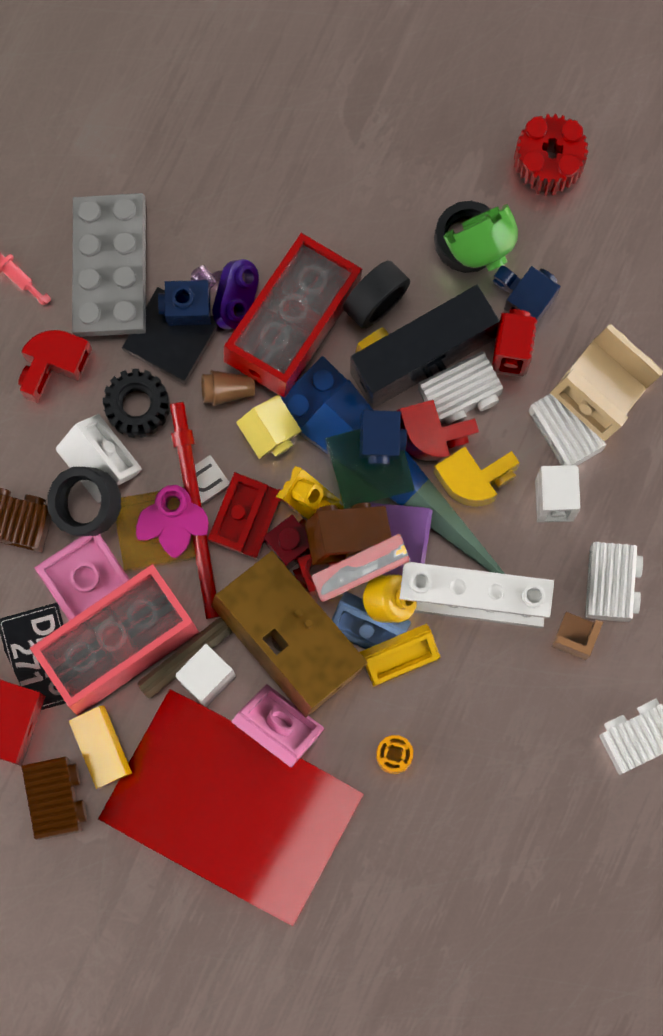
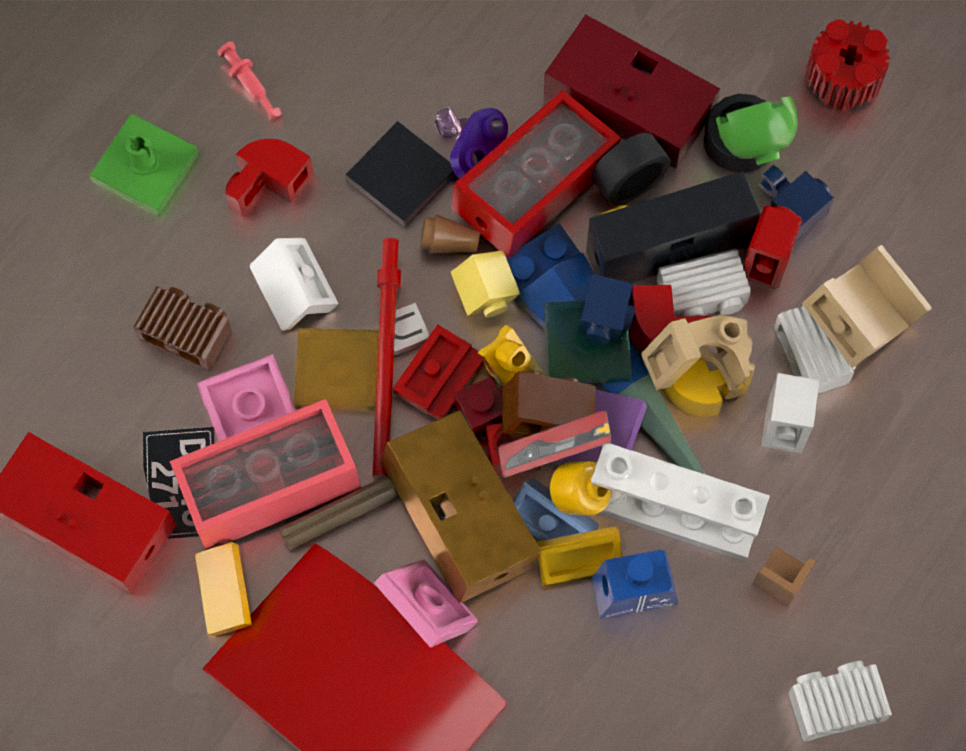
camera: 10 degrees right, 10 degrees down
reddish brown brick [21,756,87,840] -> none
black tyre [47,467,121,536] -> none
light grey plate [72,193,146,337] -> none
black tyre [103,369,170,438] -> none
dark pink plate [136,485,209,558] -> none
dark blue brick [158,280,211,326] -> none
white panel [176,644,236,707] -> none
light orange wheel [376,735,413,774] -> none
white brick [585,542,643,622] -> none
none -> dark red brick [544,14,720,169]
none -> blue torso [591,550,679,619]
none -> tan tile [641,314,755,392]

